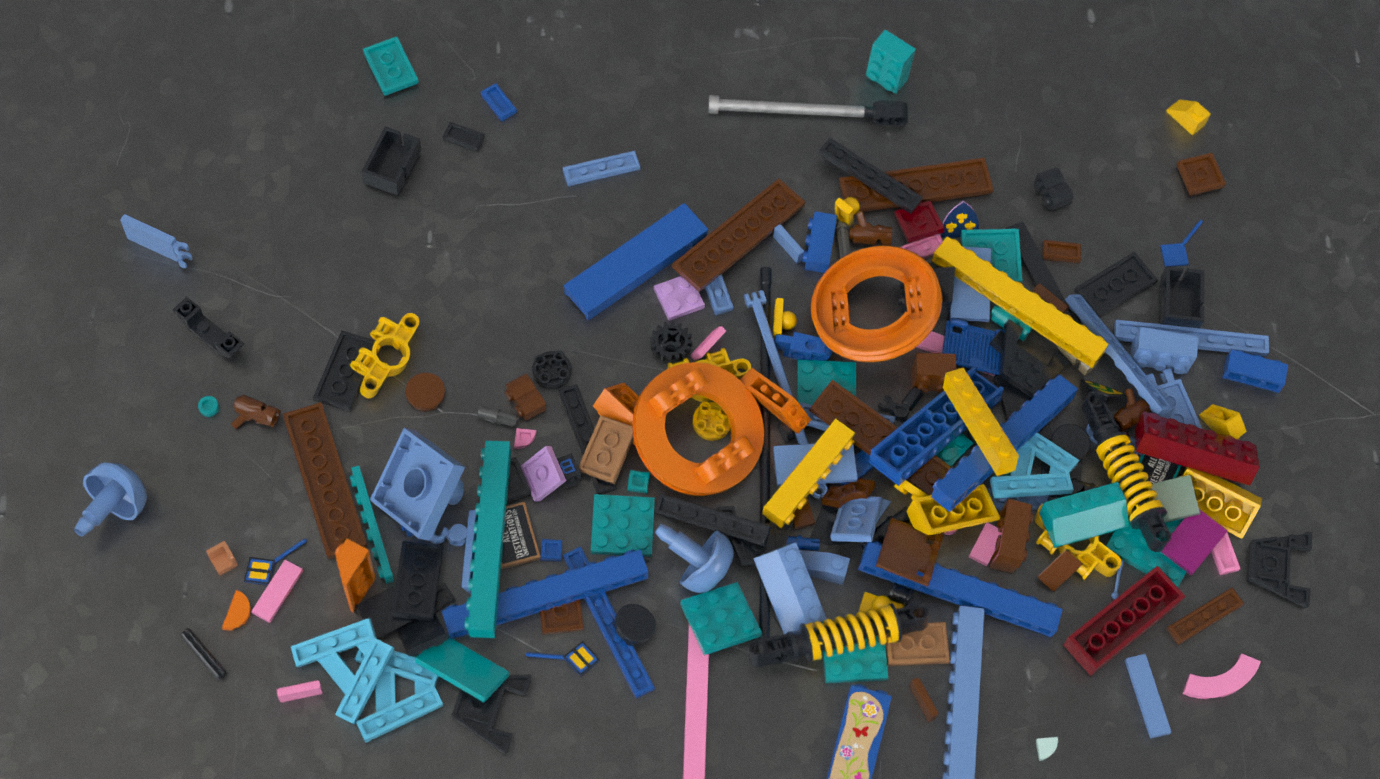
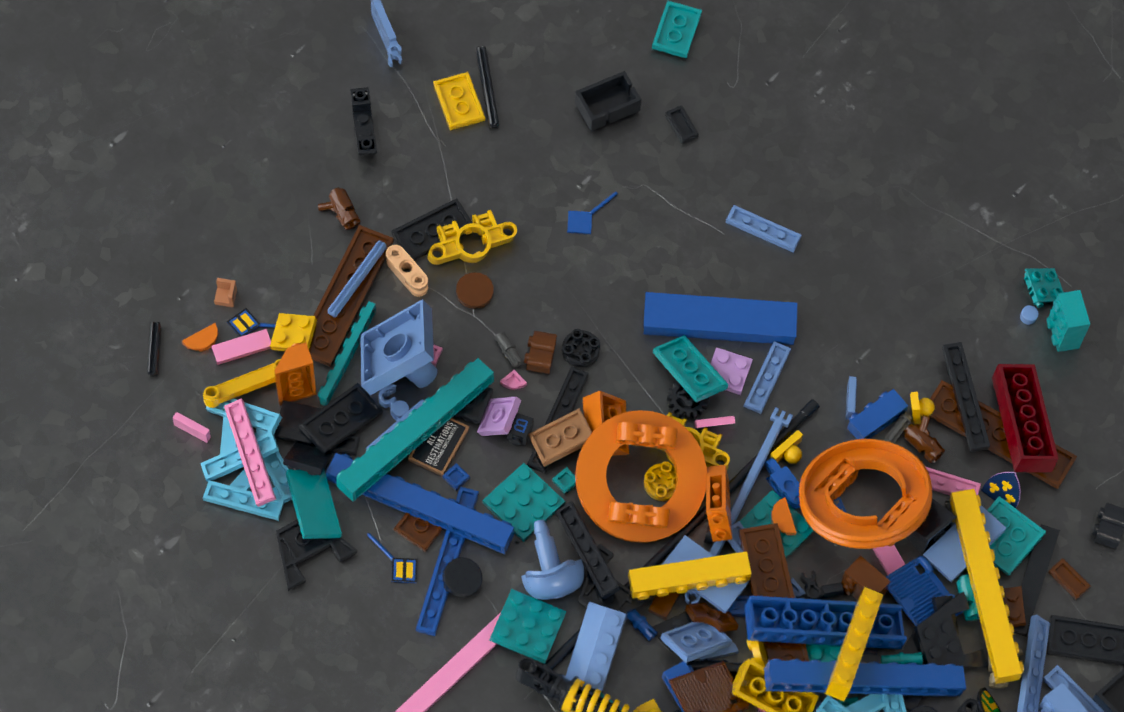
camera: 45 degrees right, 0 degrees up
medium blue piece [74,463,147,537] -> none
teal tile [198,396,219,417] -> none
blue tile [481,83,517,121] -> none
reddish brown plate [672,178,806,292] -> none
flat silver piece [708,95,908,126] -> none
medium blue slope [799,550,850,585] -> none
dark red plate [895,201,944,243] -> none
none -> yellow piece [203,359,281,408]
none -> bright pink tile [224,398,276,507]
none -> yellow plate [270,313,317,351]
none -> medium blue axle [328,240,386,317]
none -> light nougat piece [386,245,428,297]
none -> yellow tile [433,72,485,130]
none -> black axle [476,46,499,128]
none -> blue piece [567,192,618,234]
none -> teal tile [653,335,728,402]
none -> orange tile [771,497,797,536]
none -> teal pin [881,652,923,665]
none -> dark red brick [992,364,1058,472]
none -> medium blue piece [1020,305,1039,325]
none -> teal hinge [1024,268,1064,308]

